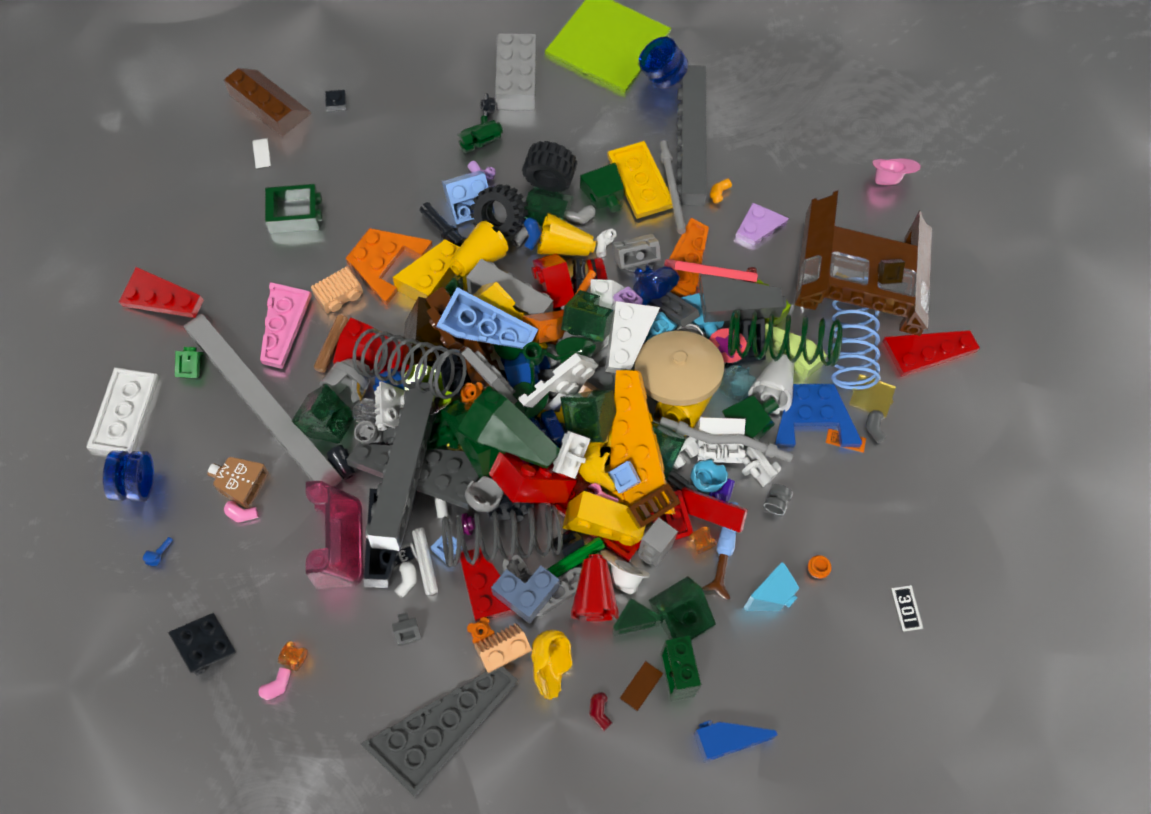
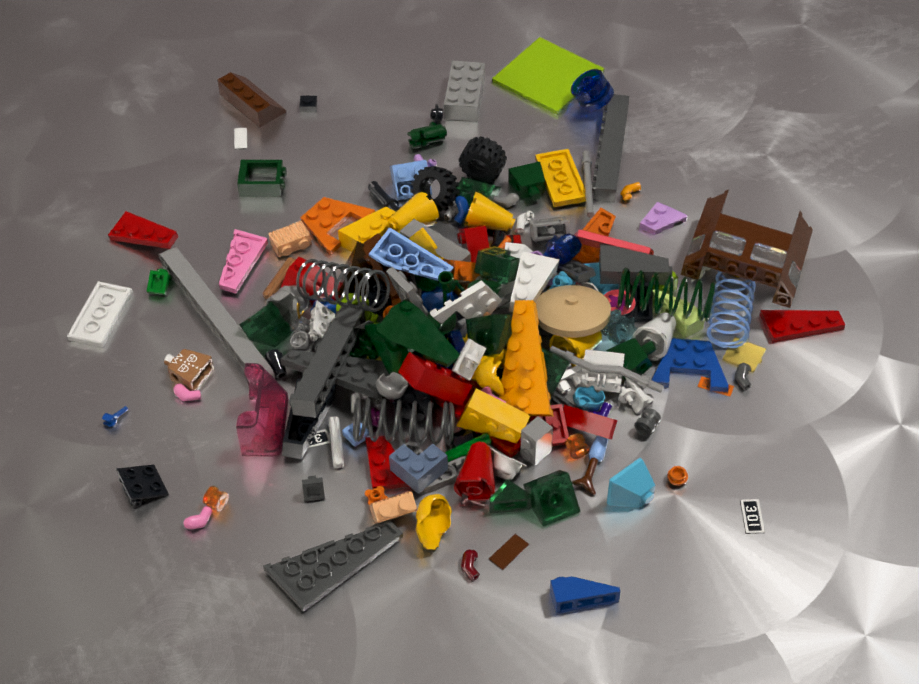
camera: 10 degrees right, 15 degrees down
clear blue wheel [103,450,154,501] -> none
white arm [394,562,417,598] -> none
light blue plate [608,461,641,493] -> none
reddish brown slope [626,483,681,529] -> none
dark green window [660,636,701,701] -> none
bright pink piece [872,159,921,186] -> none
dark brown tile [877,259,905,284] -> none

